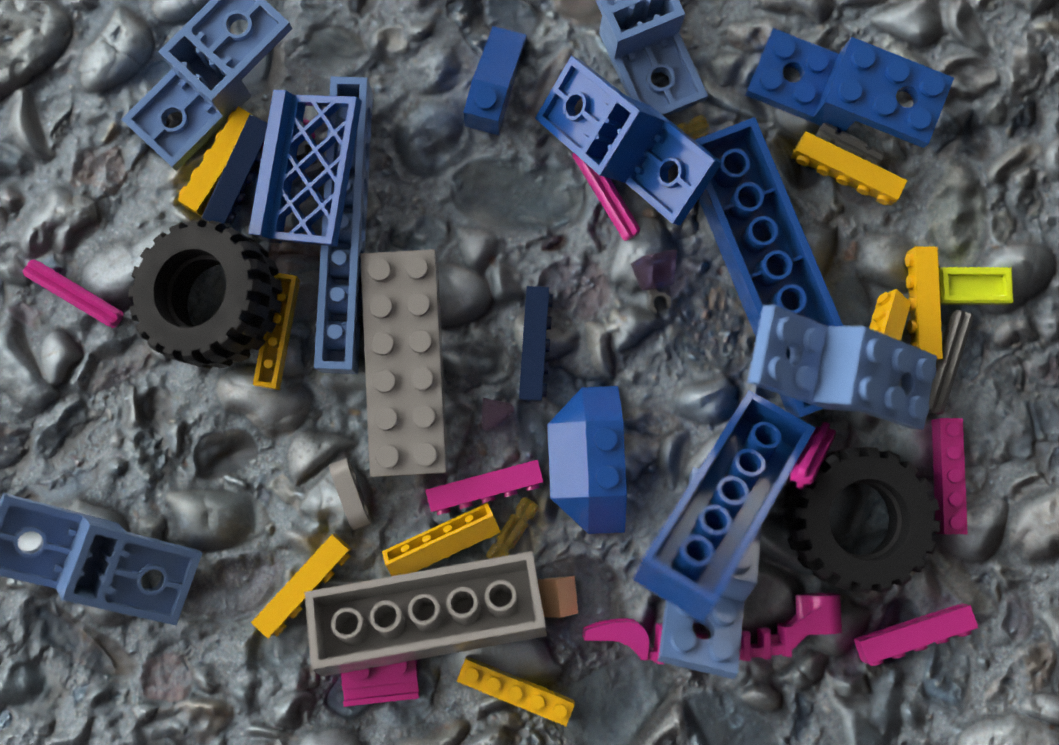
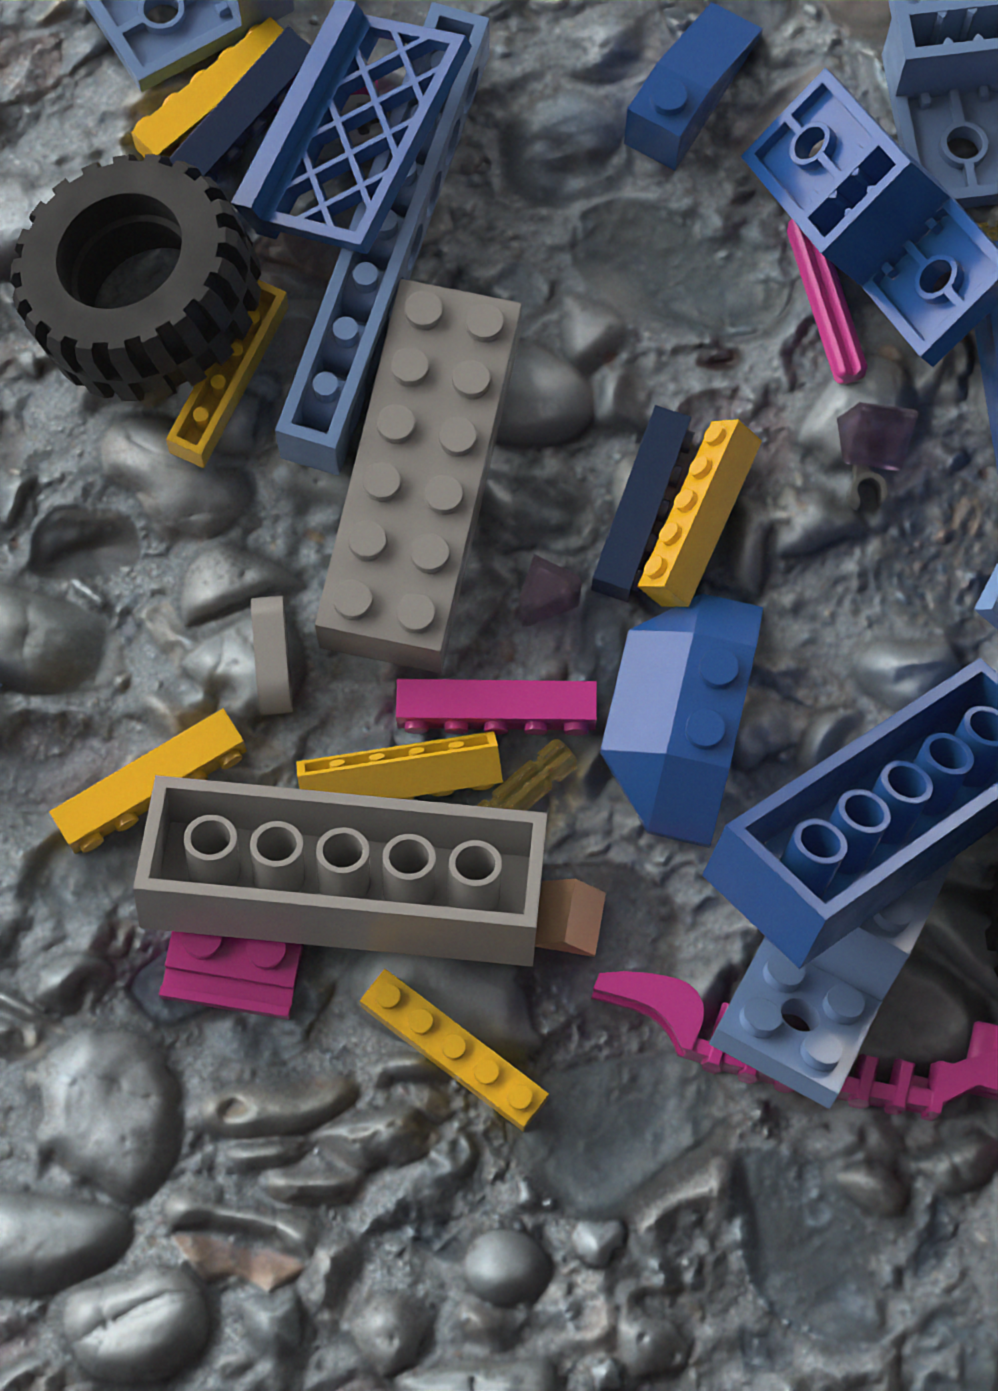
camera: 20 degrees right, 10 degrees down
none -> yellow piece [637,419,762,607]

